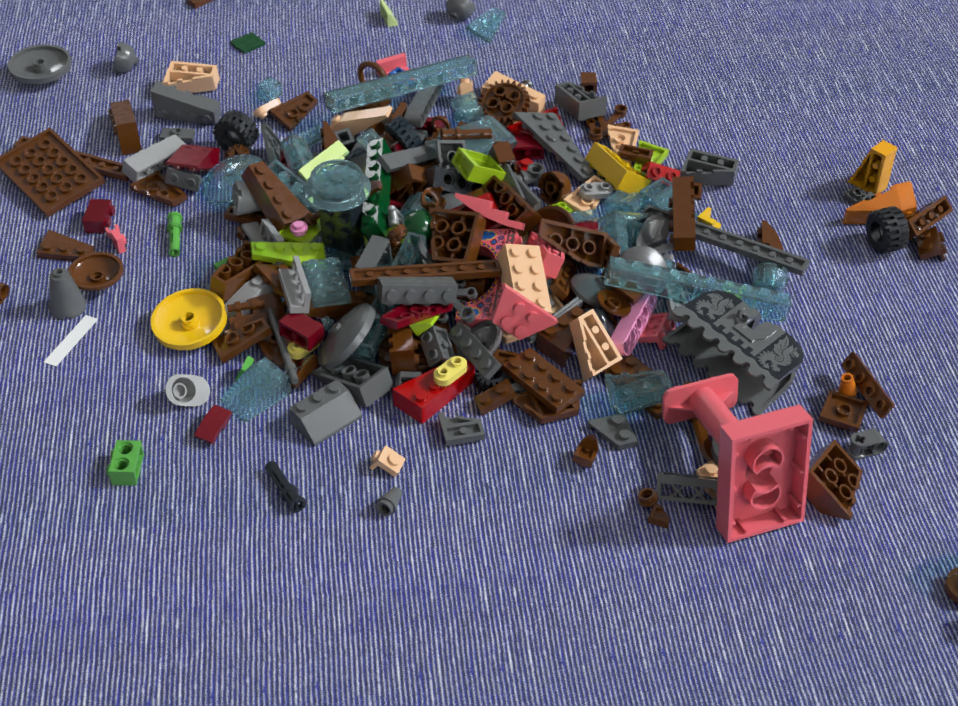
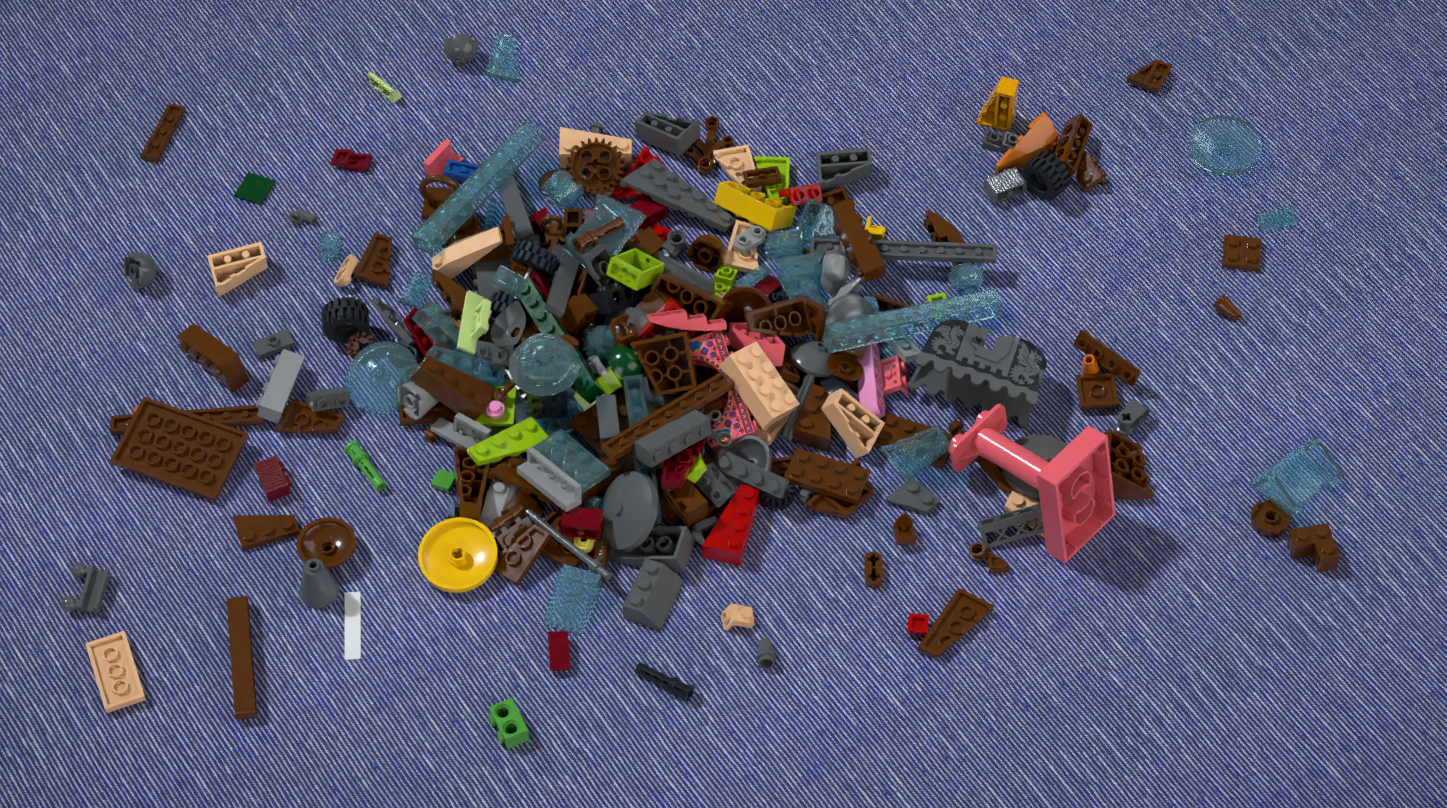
camera: 25 degrees left, 10 degrees up
dark grey dish [8,44,72,84] -> none
coral plate [105,224,127,254] -> none
dark grey wedge [150,81,222,126] -> none
light grey piece [164,374,210,406] -> none
dark red slope [166,144,220,171] -> none
bright green tile [235,356,254,383] -> none
dark grey brick [334,127,355,151] -> none
reddish brown plate [386,224,408,250] -> none
light yellow plate [434,356,467,386] -> none
dark grey wing [438,412,486,446] -> none
light nougat brick [457,78,473,102] -> none
reddish brown plate [474,378,517,415] -> none
coral wing [491,283,558,340] -> none
reddish brown brick [580,72,597,95] -> none
none -> dark grey arm [289,210,317,224]
none -> dark red slope [331,149,373,172]
none -> reddish brown beam [864,551,883,589]
none -> red plate [907,613,929,636]
none -> reddish brown wing [918,588,994,660]
none -> dark grey brick [984,167,1027,204]

